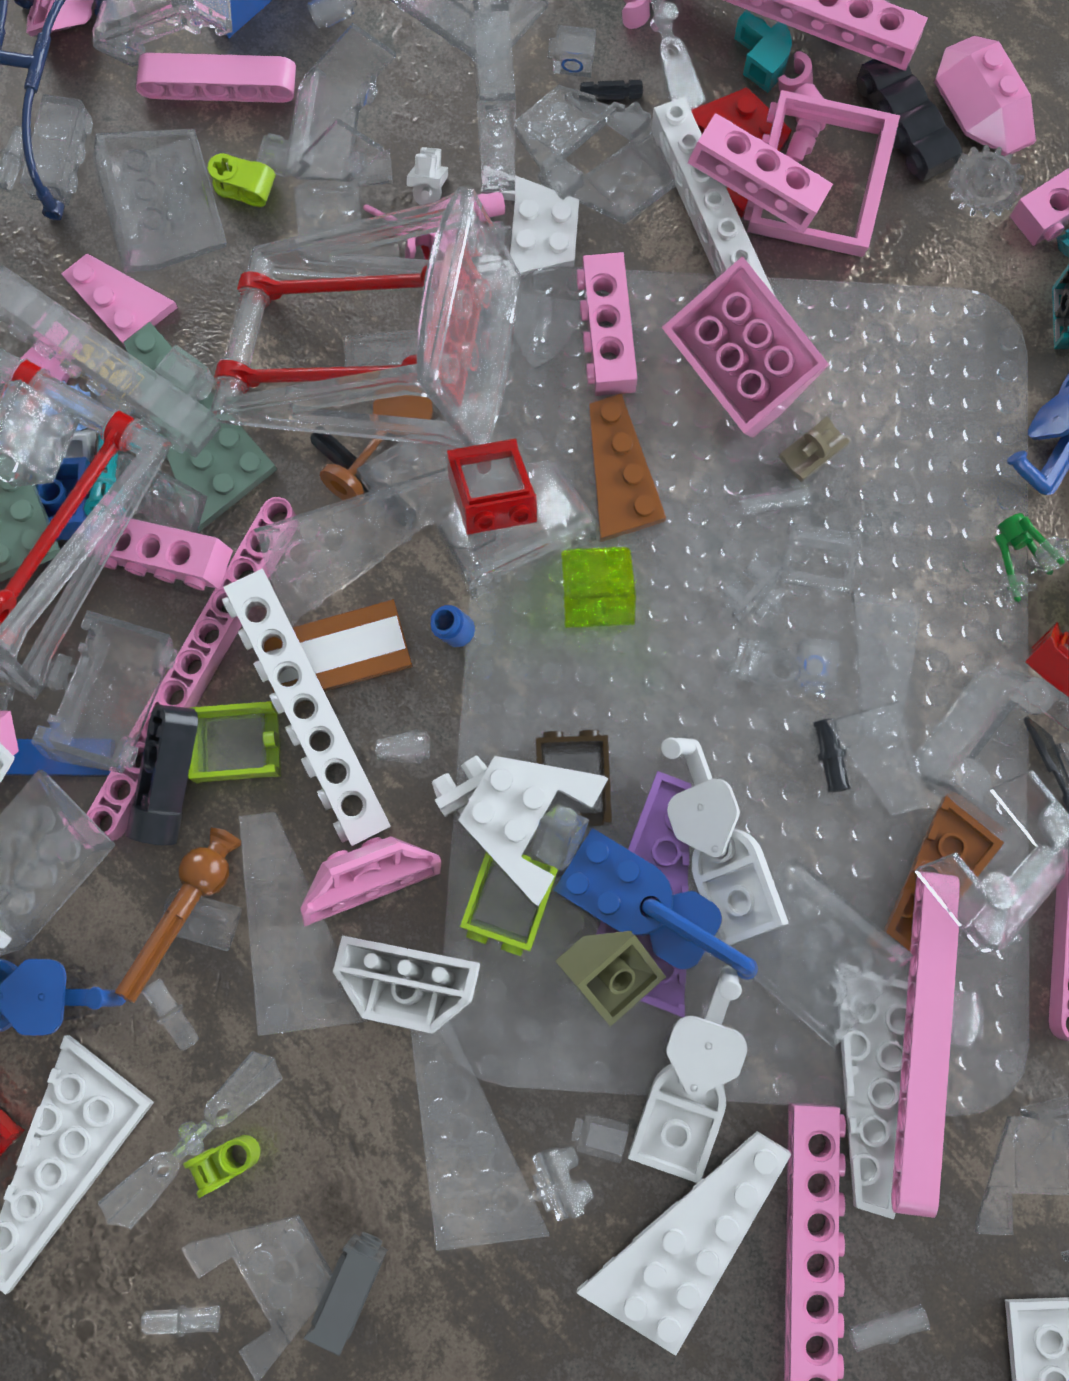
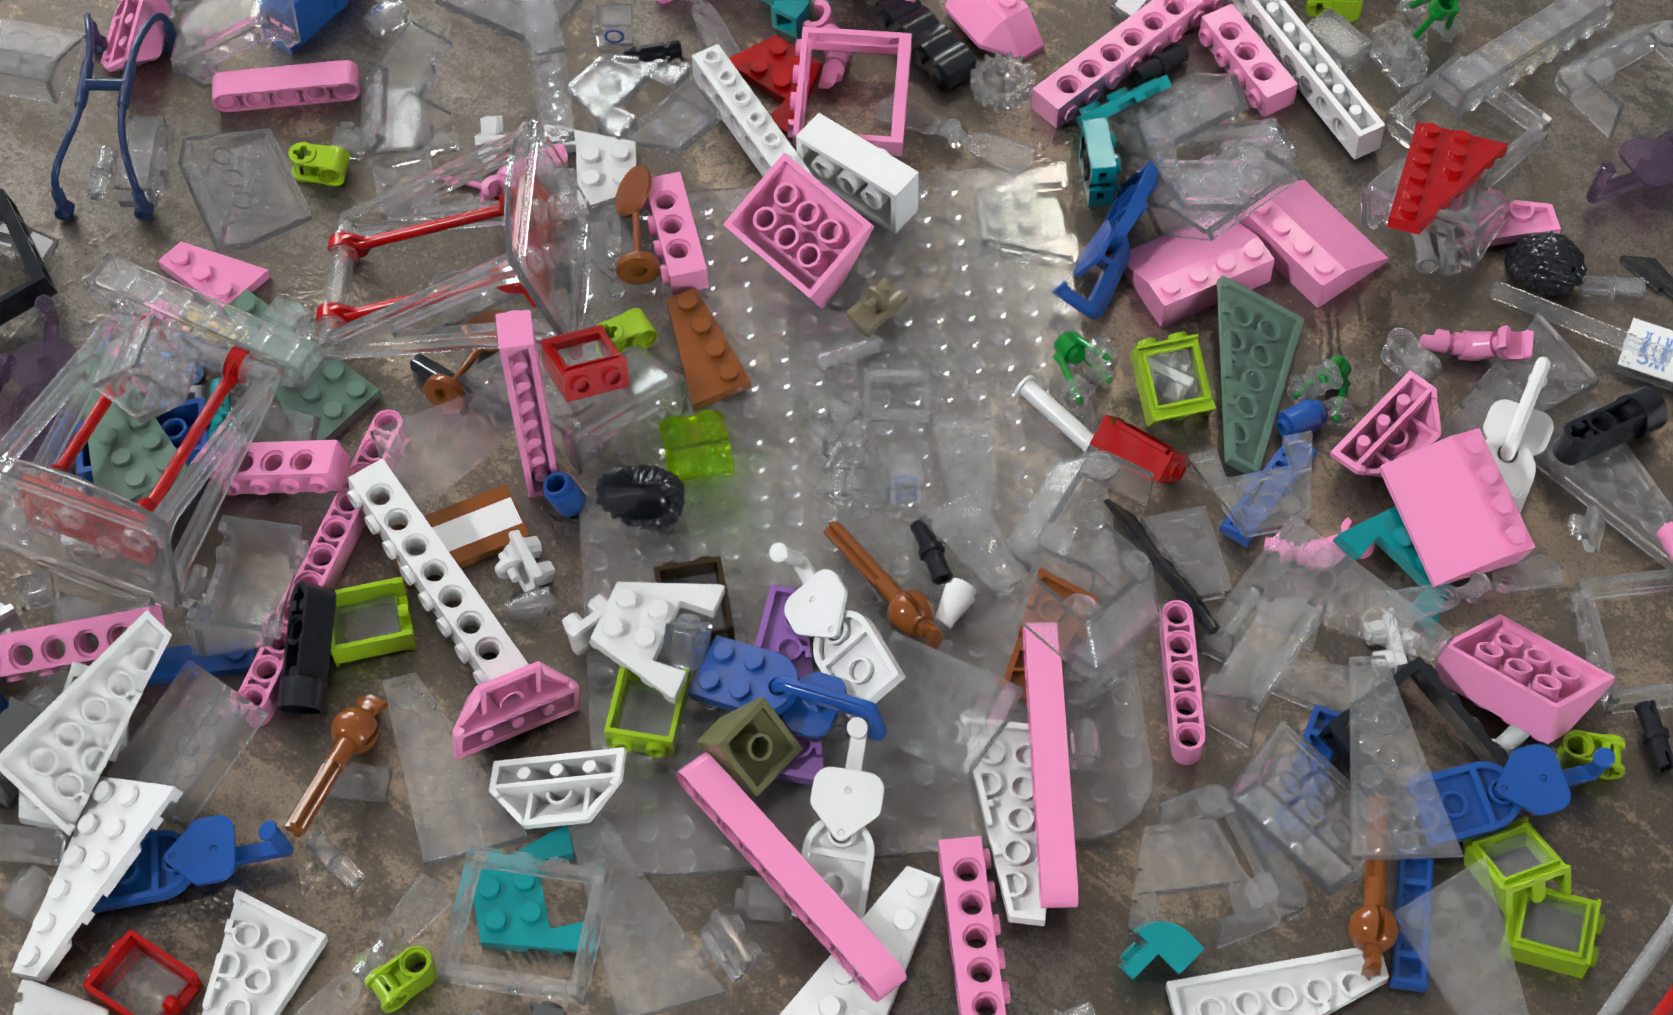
camera: 10 degrees left, 20 degrees down
bright pink brick [688,113,833,233] -> none
none -> clear window [437,847,613,1006]
none -> teal wing [469,825,594,957]
none -> bright pink brick [495,310,559,498]
none -> white hips [495,529,555,598]
none -> lime piece [596,308,658,358]
none -> black piece [596,463,685,530]
none -> dark orange piece [615,165,660,285]
none -> bright pink beam [676,752,907,1002]
none -> white brick [796,113,919,234]
none -> dark orange piece [823,521,944,652]
none -> clear piece [874,92,1036,178]
none -> white cone [933,578,976,630]
none -> clear wing [975,160,1079,264]
none -> white pin [1015,375,1096,454]
none -> teal brick [1117,920,1205,980]

